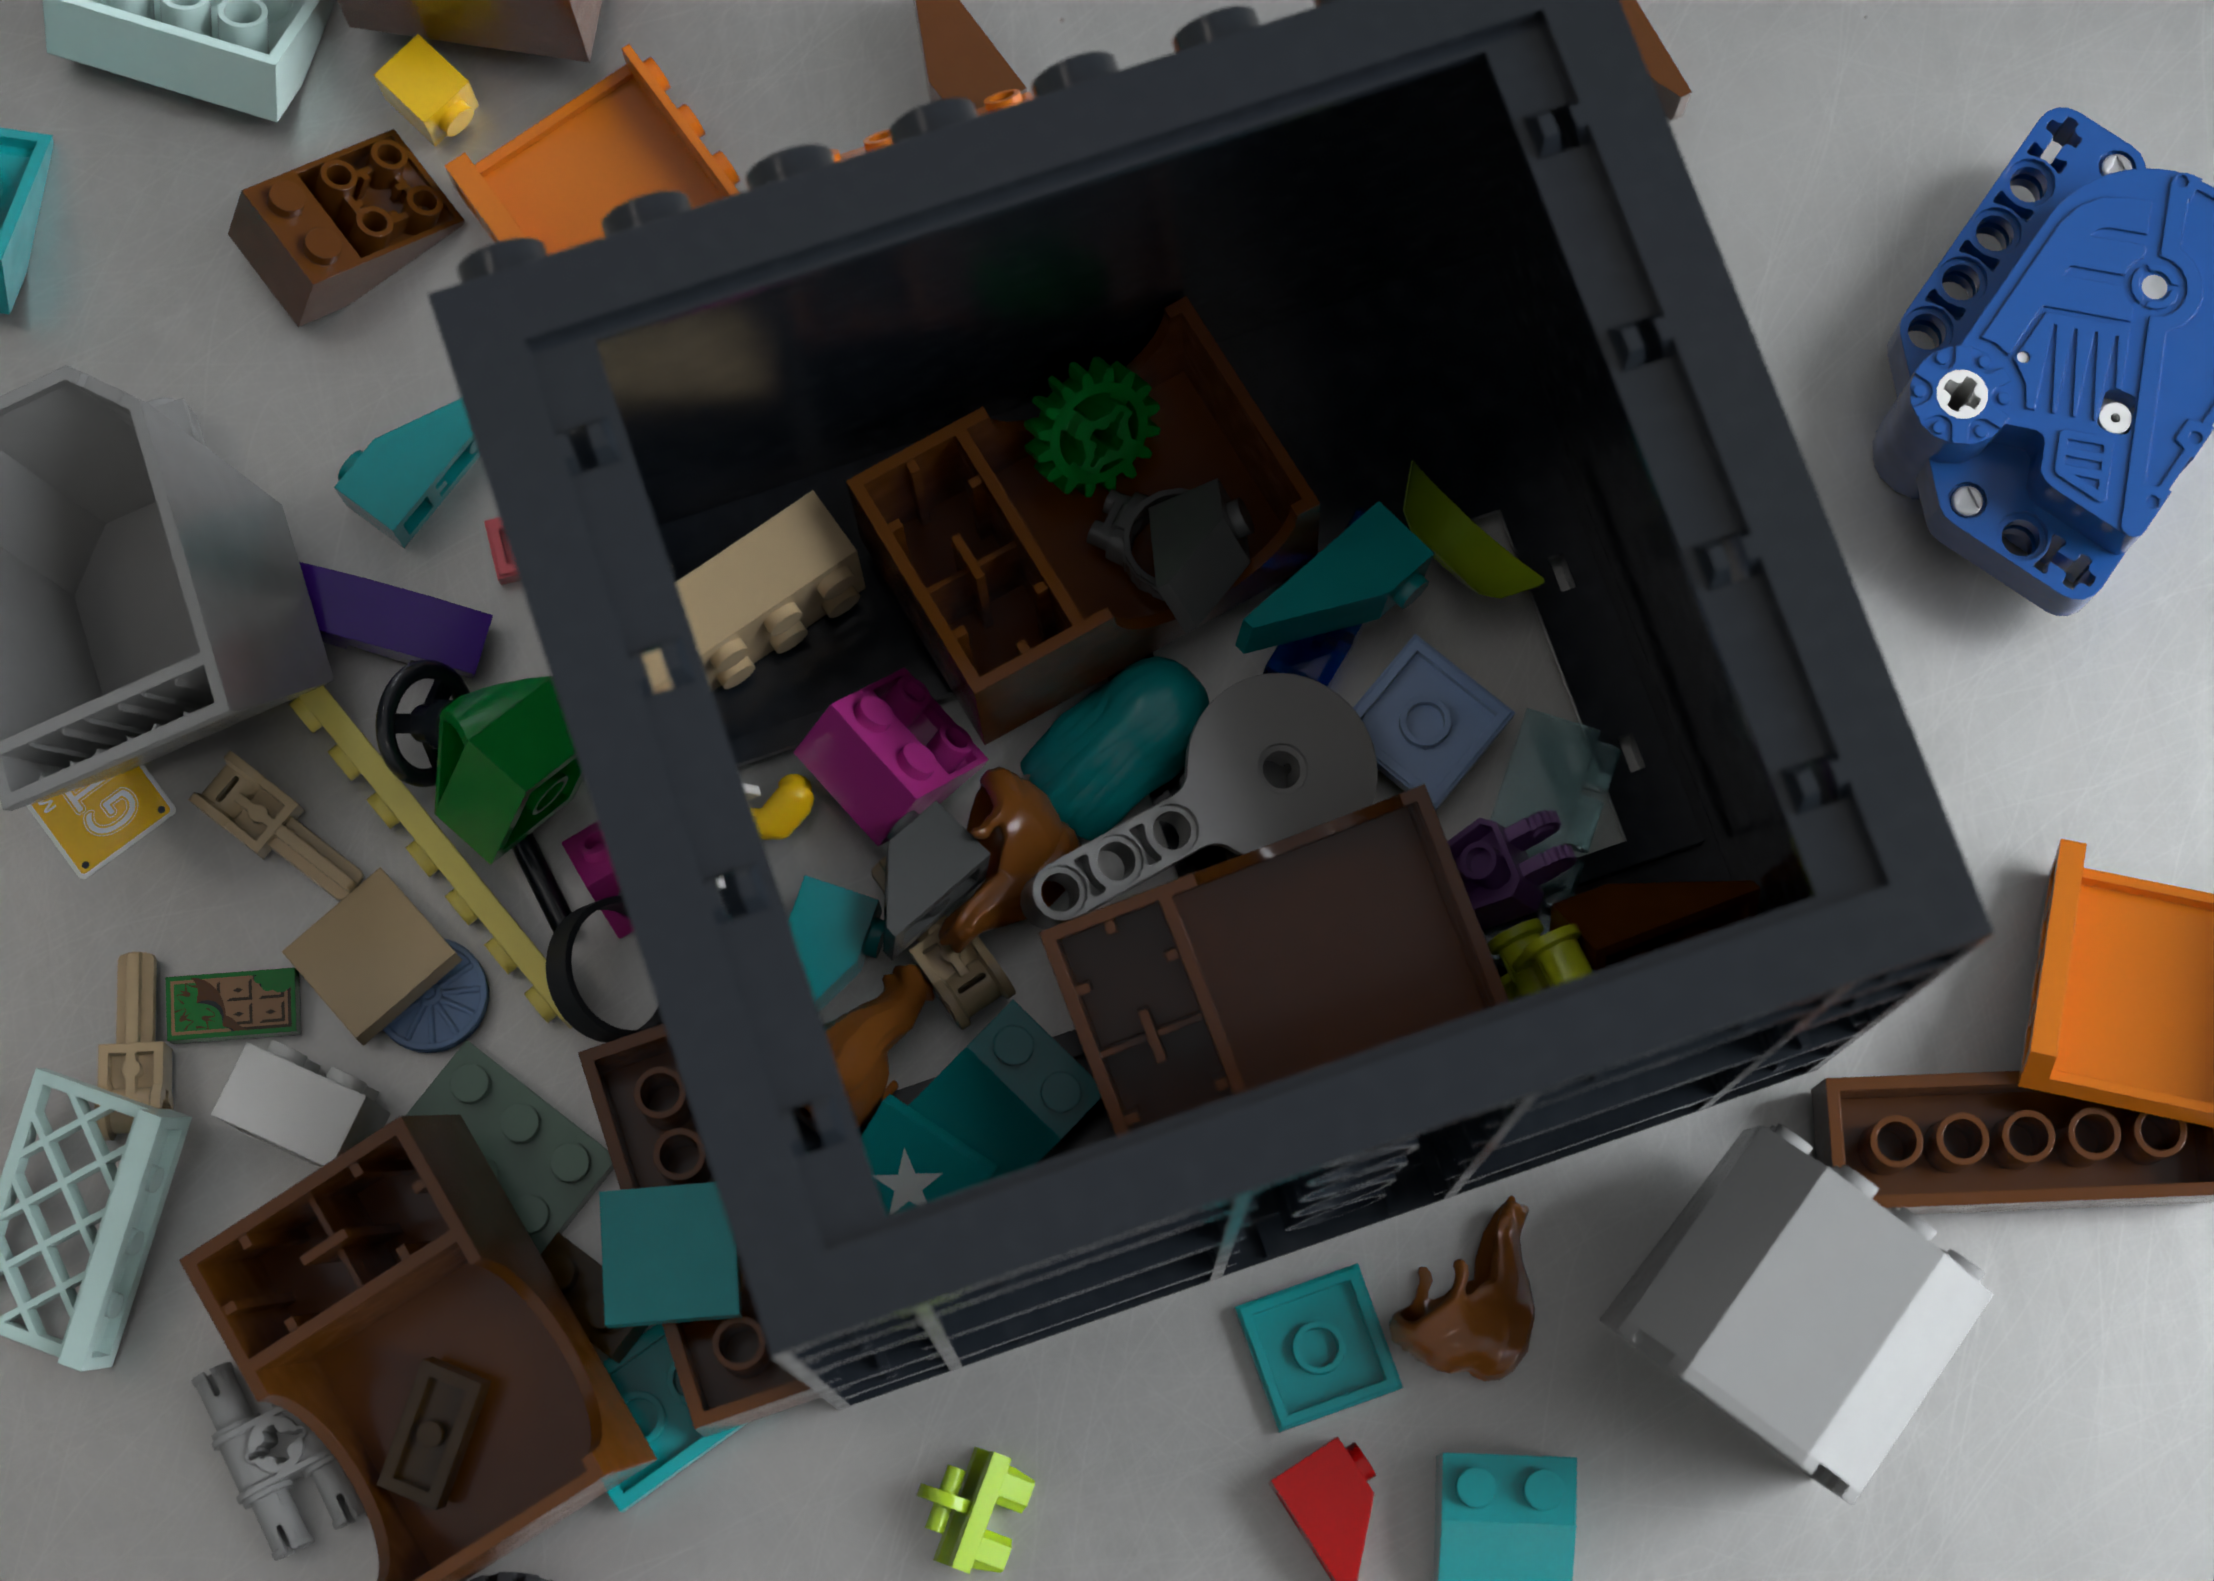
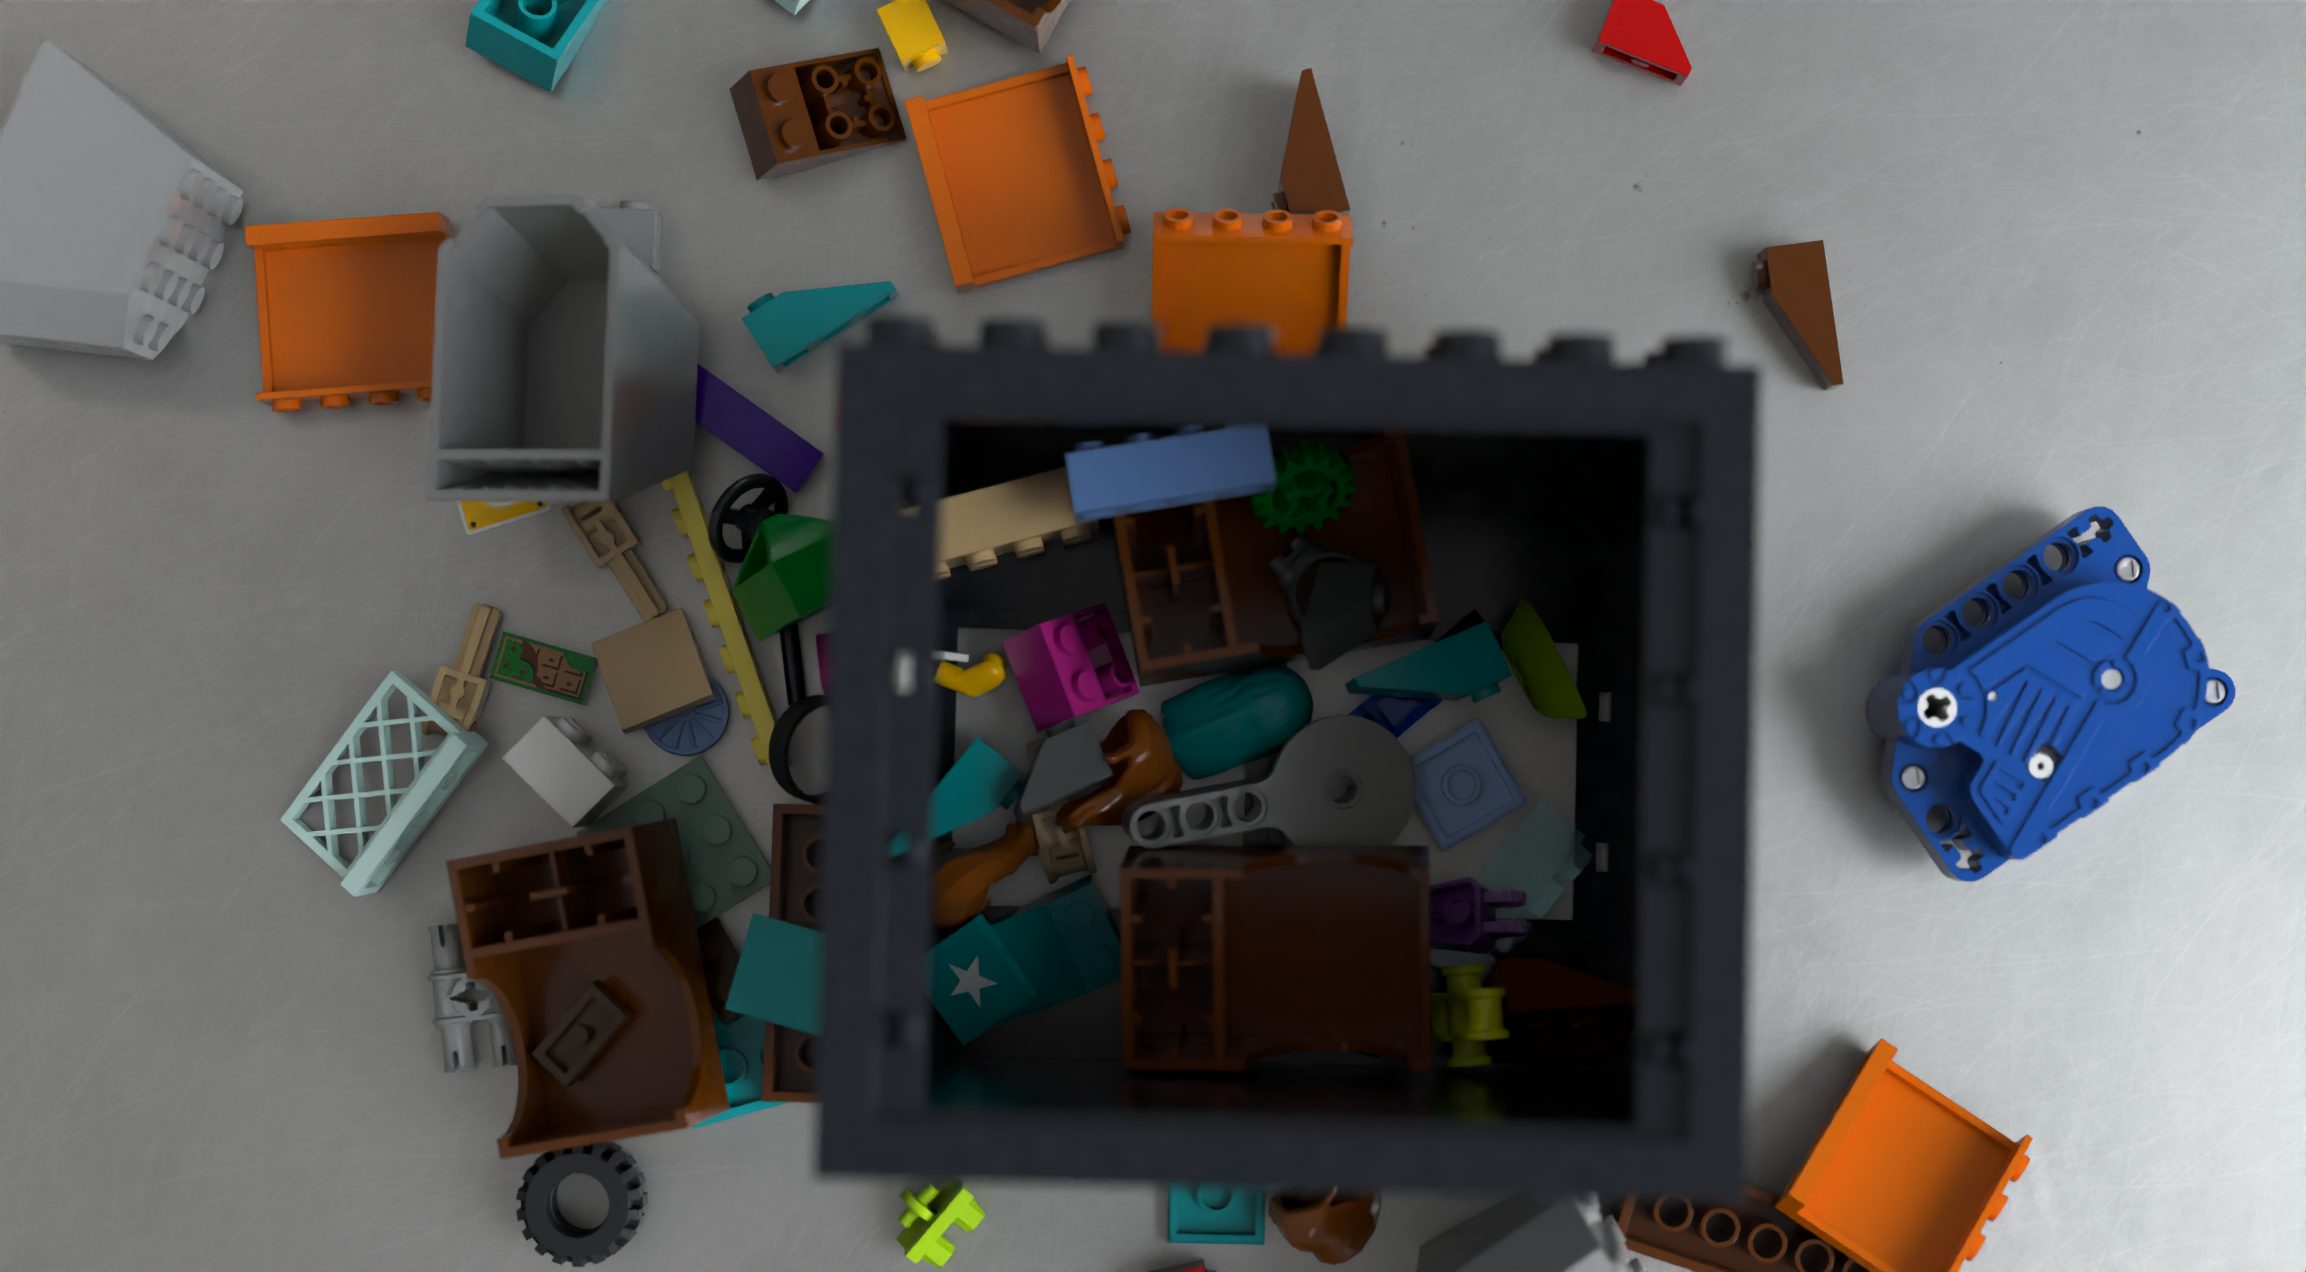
camera: 15 degrees right, 10 degrees up
none -> medium blue brick [1065,424,1277,522]

